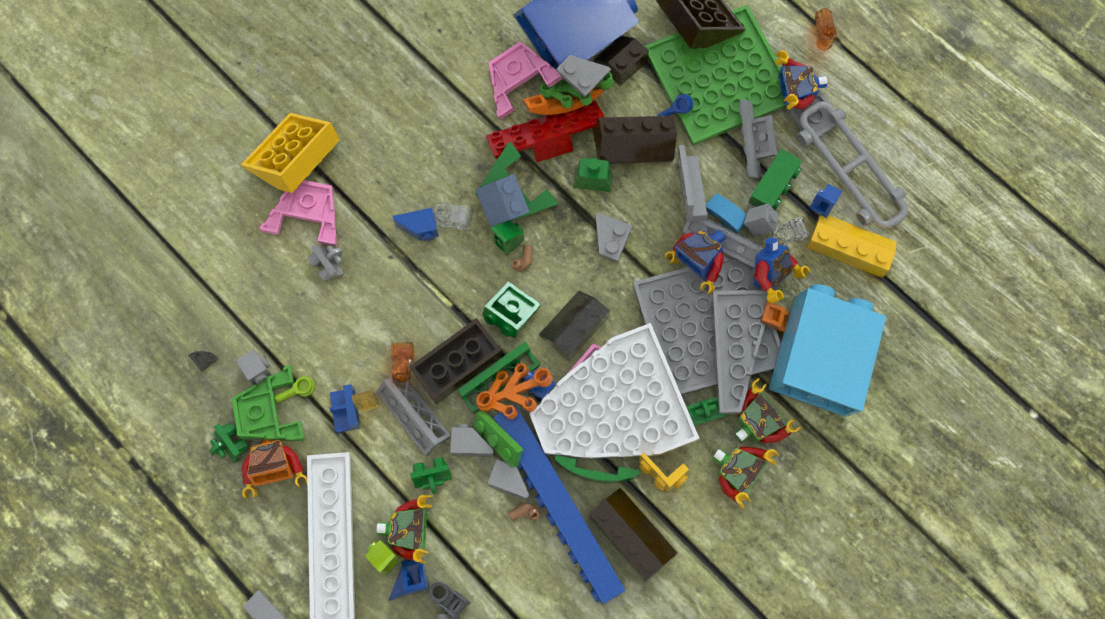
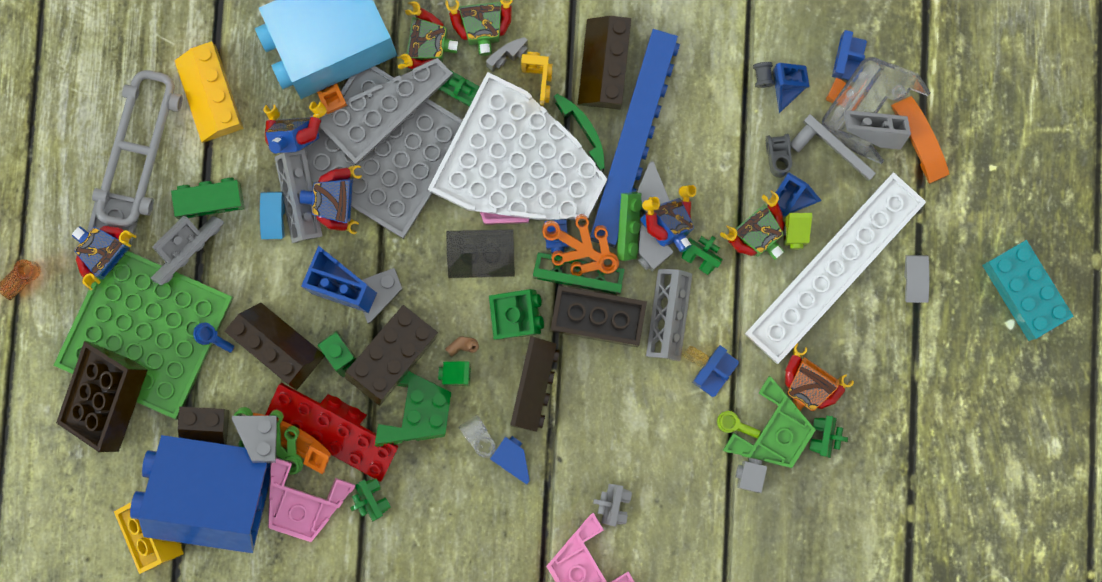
camera: 140 degrees left, 10 degrees up
clear smoke tile [188,351,218,372] -> none
clear orange piece [391,342,414,382] -> none
sand blue slope [475,174,529,227] -> none
medium nougat arm [508,503,540,521] -> none
light grey fence [678,145,707,221] -> none
light grey brick [744,203,779,237] -> none
clear piece [770,216,811,246] -> none
blue brick [809,184,842,218] -> none
none -> blue wedge [301,246,377,313]
none -> dark brown brick [345,305,438,406]
none -> green hips [350,479,391,522]
none -> light grey slope [486,37,528,72]
none -> dark brown slope [510,336,560,432]
none -> torso [640,185,697,252]

